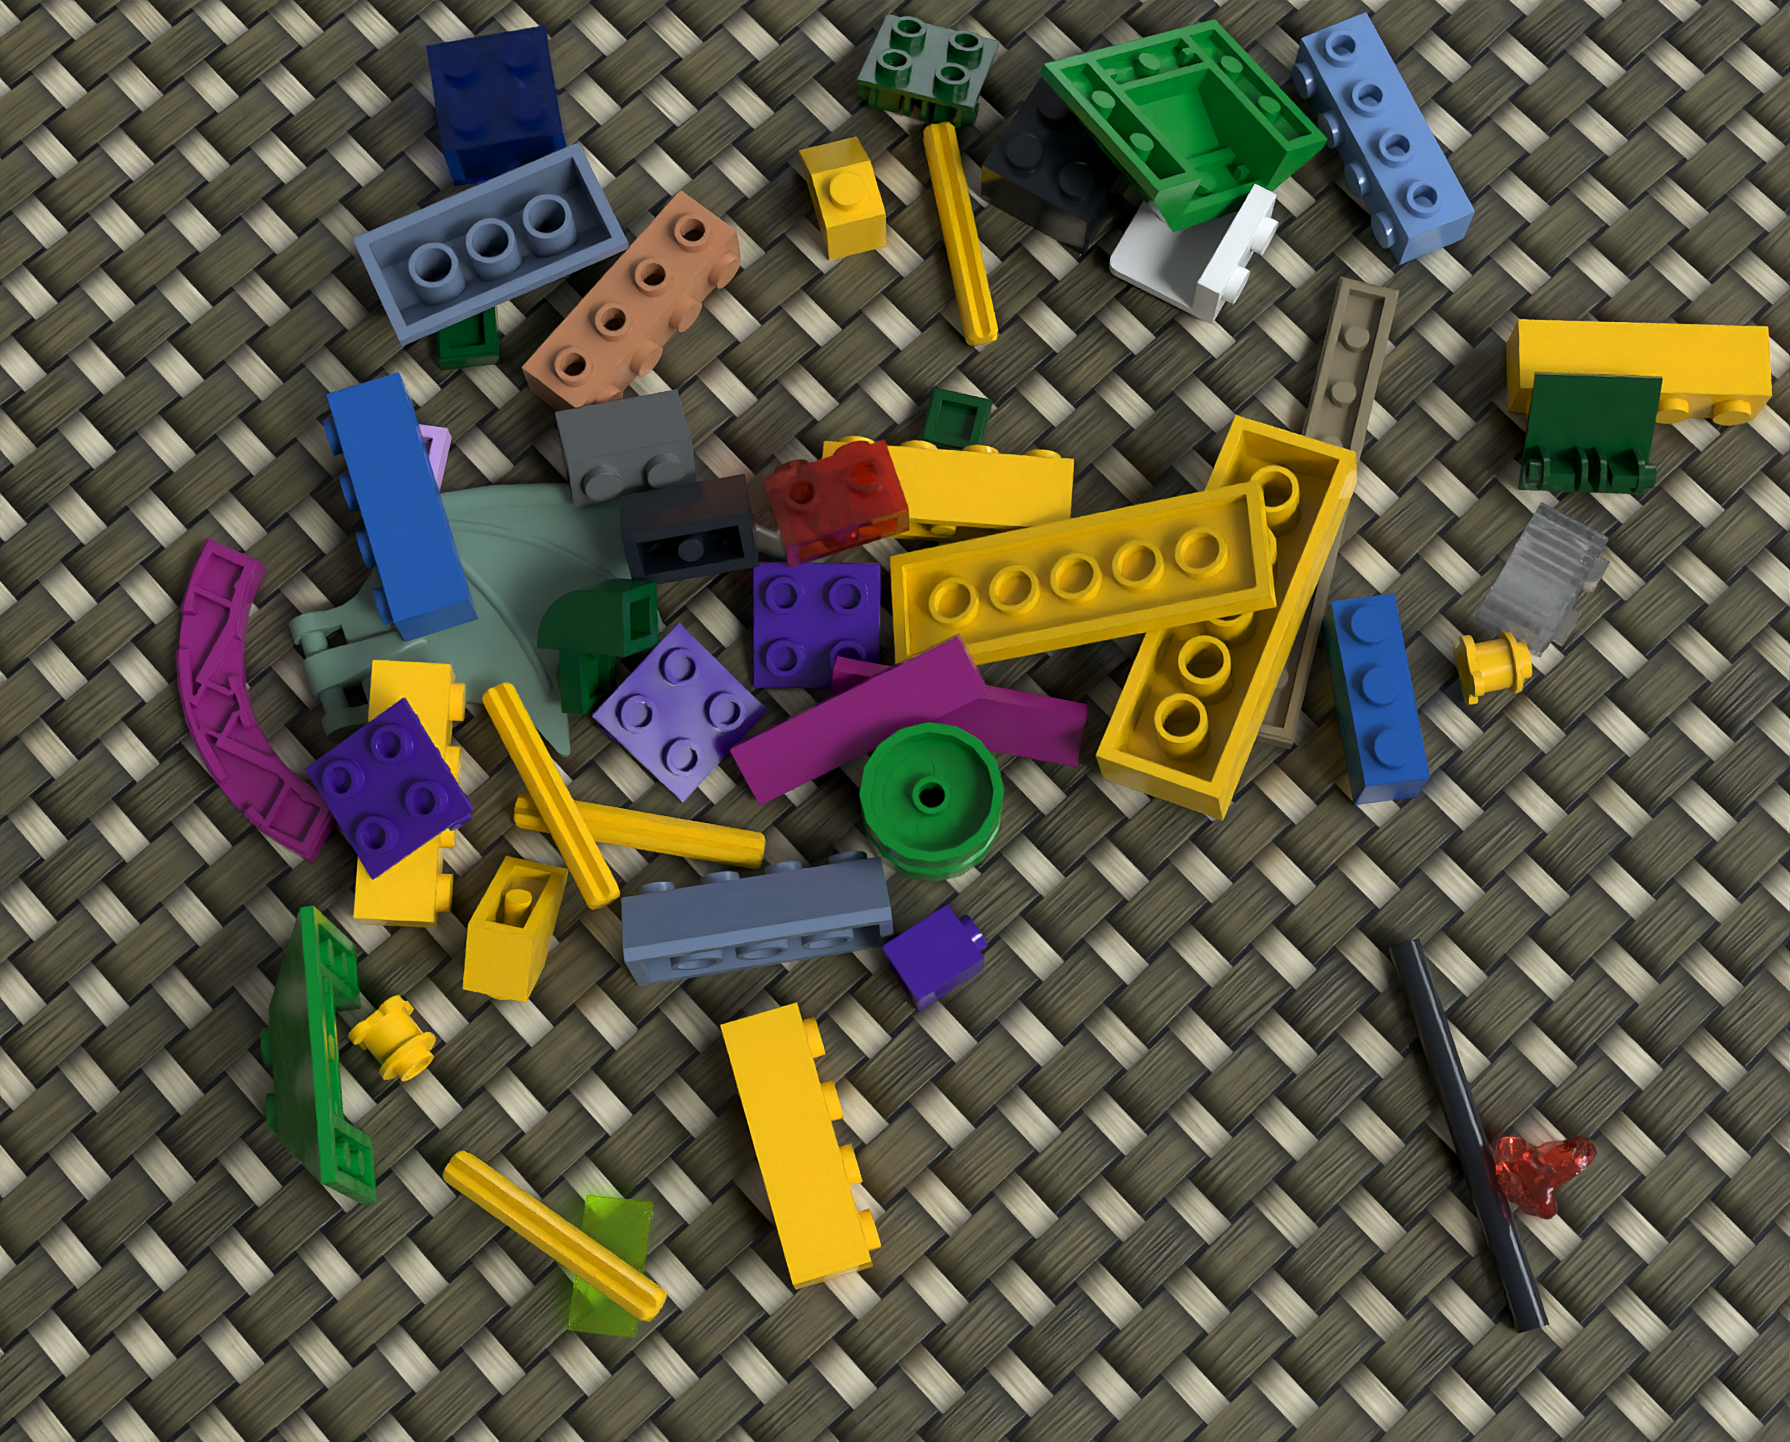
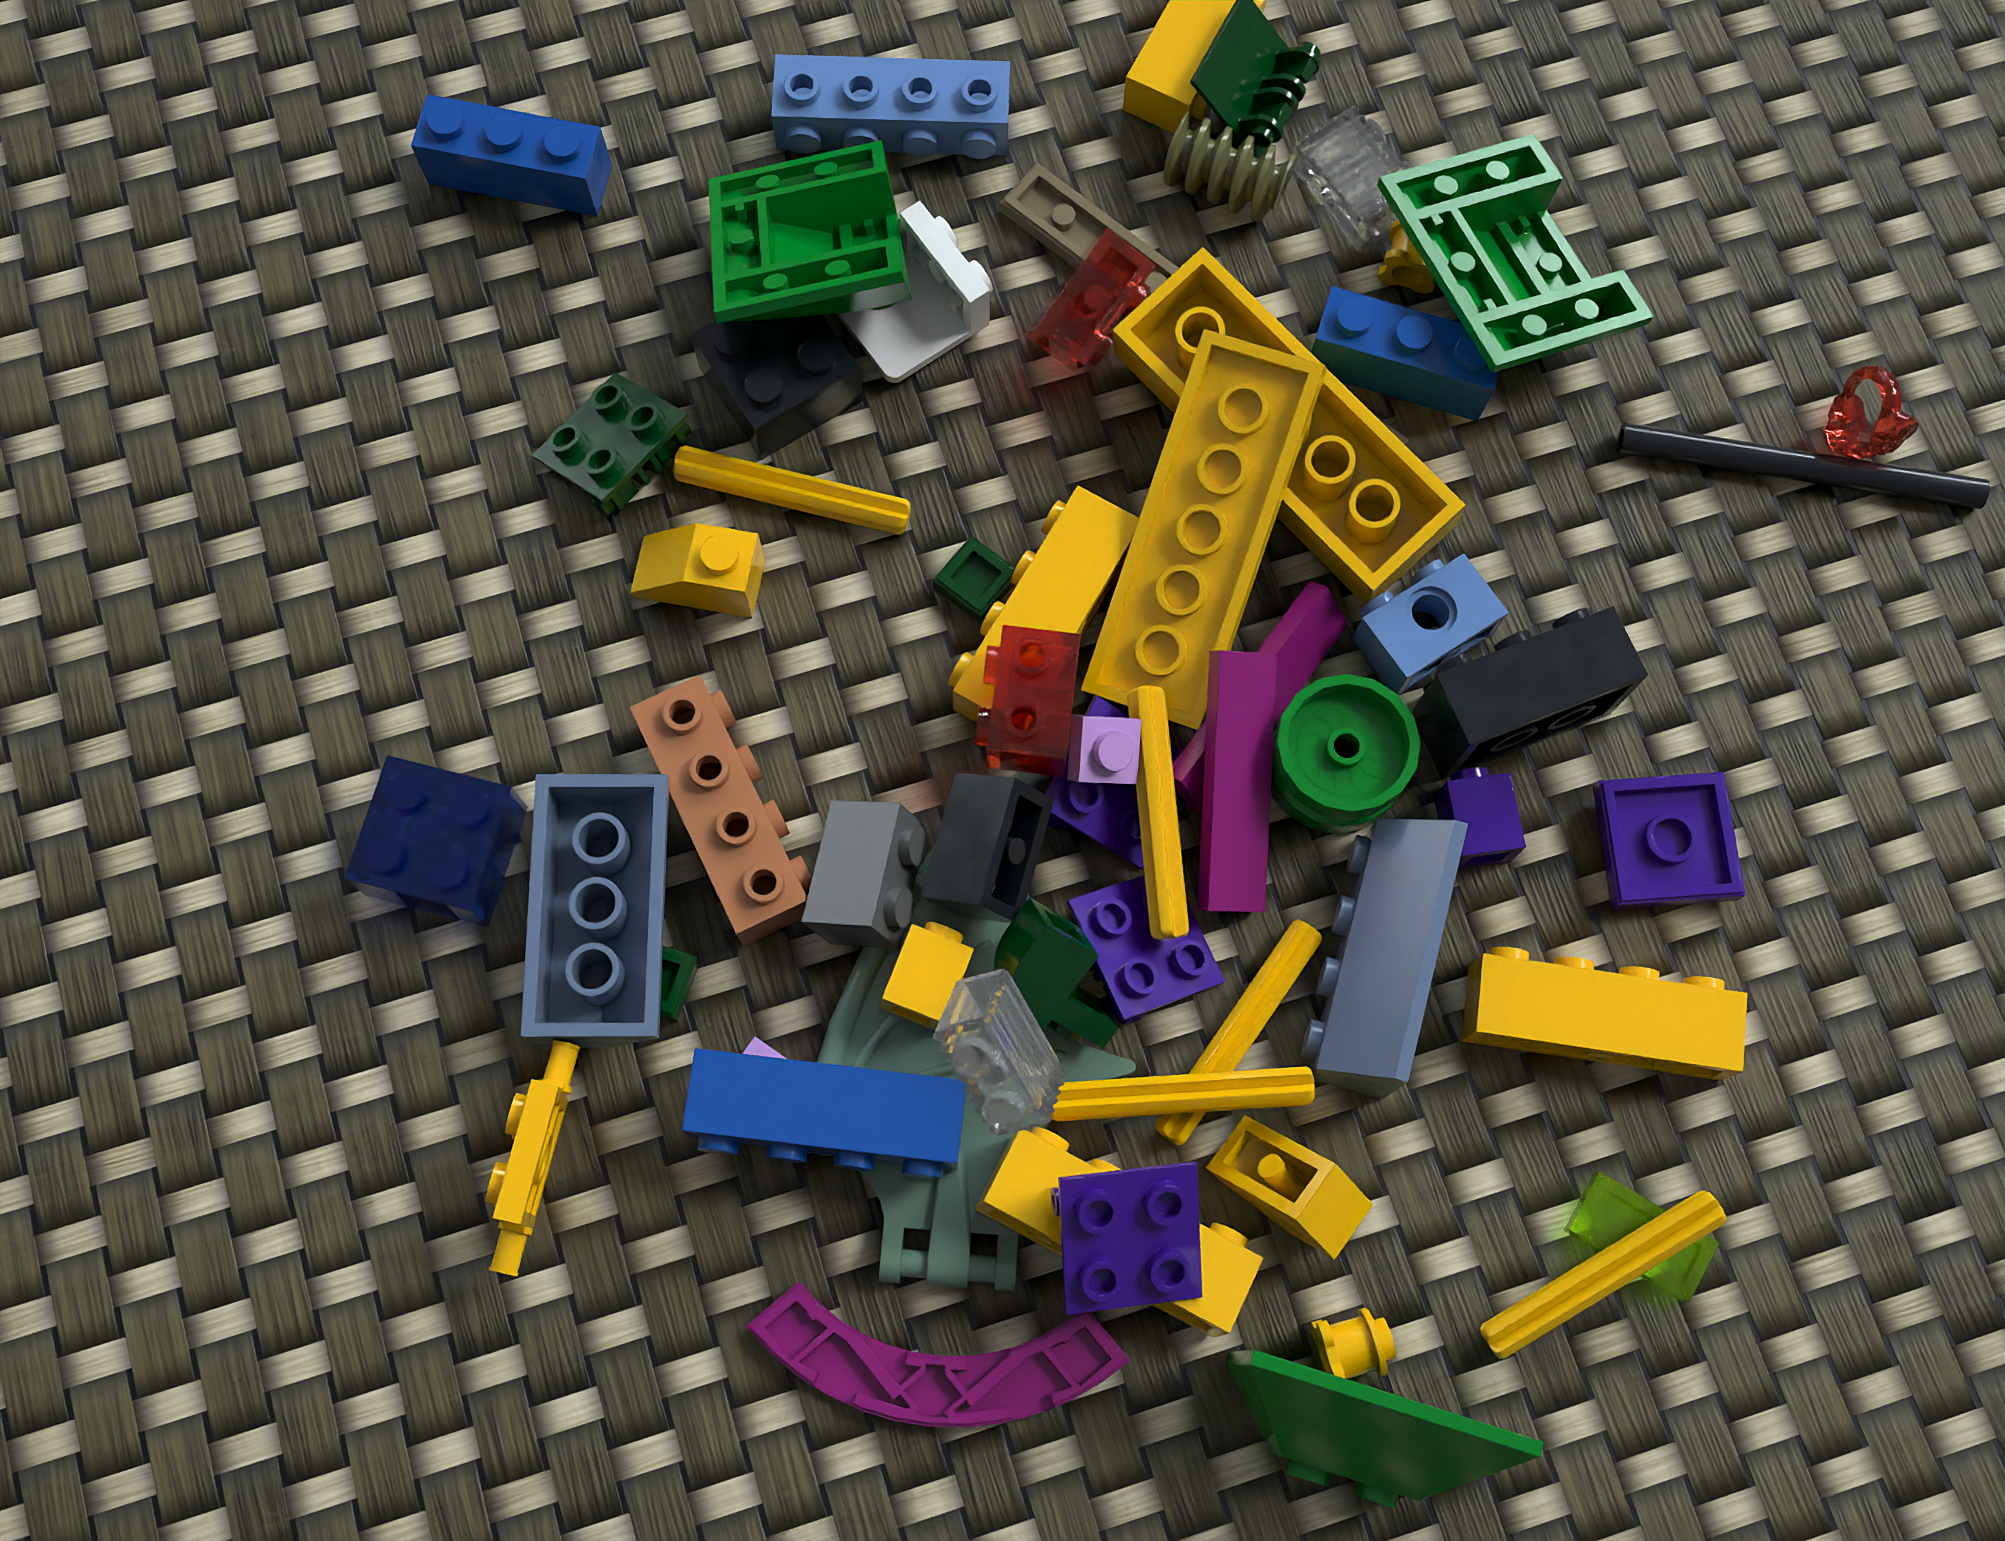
camera: 70 degrees left, 0 degrees up
none -> yellow plate [486,1040,581,1277]
none -> yellow brick [878,922,974,1032]
none -> clear brick [932,968,1067,1136]
none -> clear red brick [1025,228,1156,371]
none -> lavender plate [1067,715,1141,784]
none -> yellow axle [1127,686,1189,940]
none -> olive piece [1164,111,1298,223]
none -> medium blue brick [1352,553,1509,695]
none -> green slope [1377,134,1654,373]
none -> black brick [1411,606,1648,780]
none -> dark purple plate [1592,772,1746,910]

